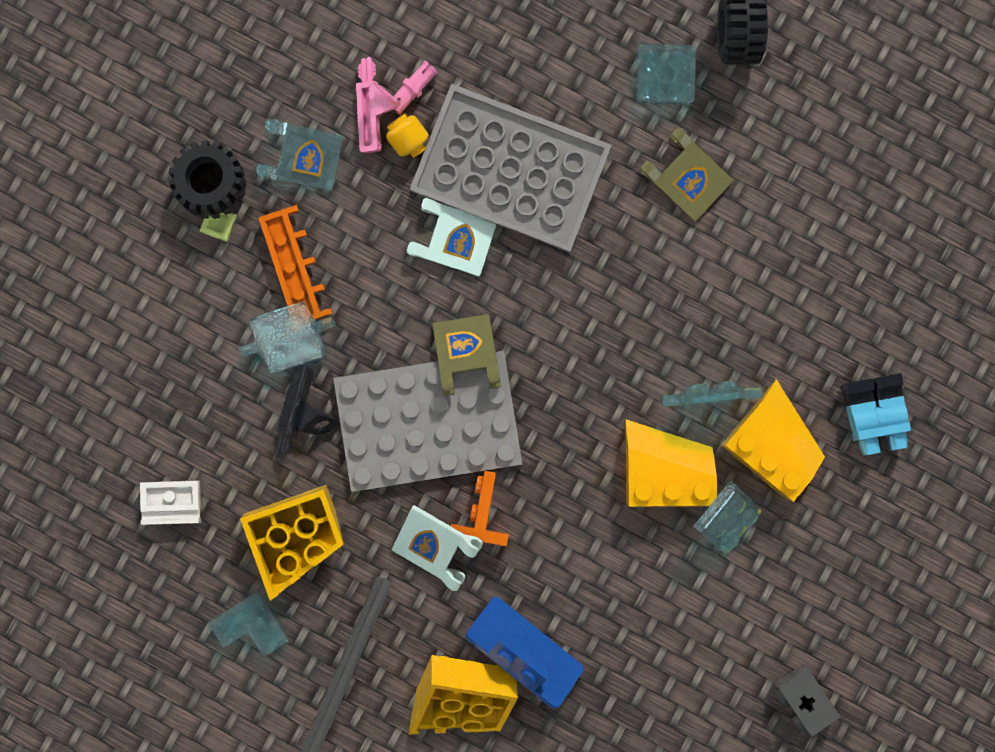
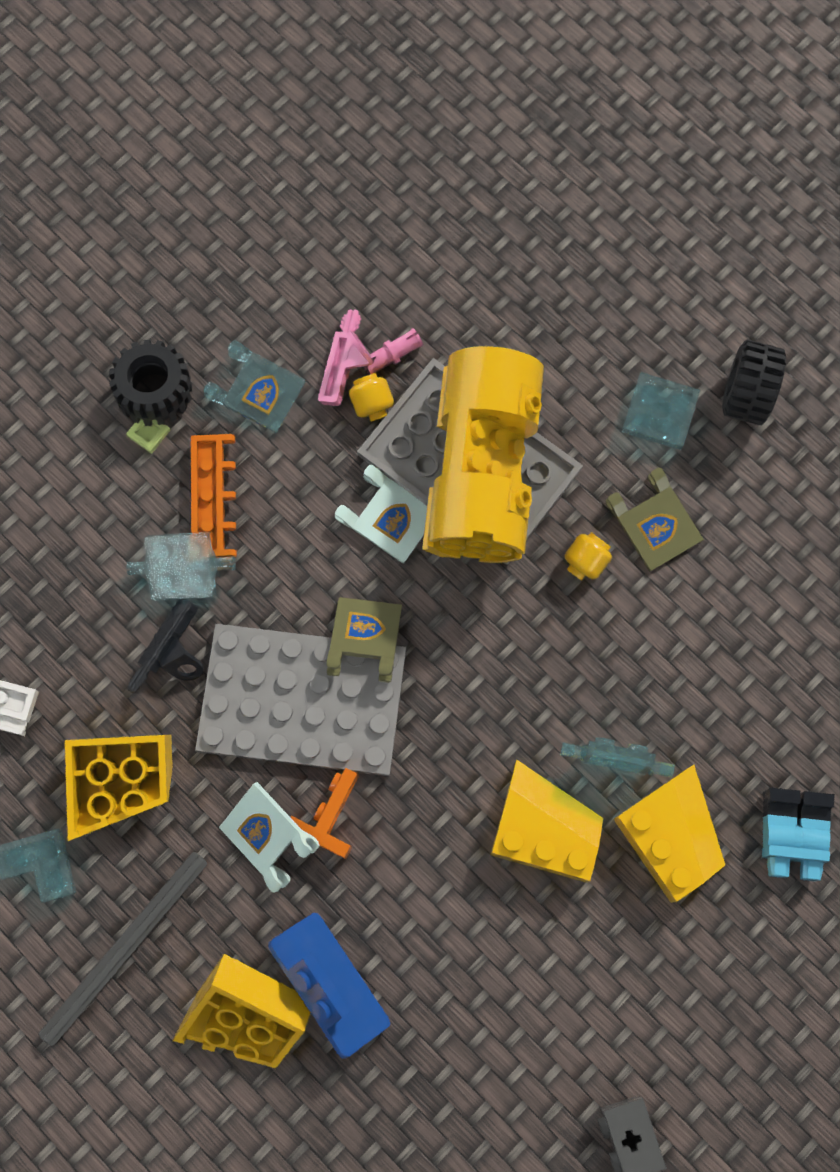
camera: 15 degrees right, 10 degrees down
clear light blue plate [693,481,762,556] -> none
none -> yellow cylinder [422,346,544,563]
none -> yellow head [564,532,612,581]

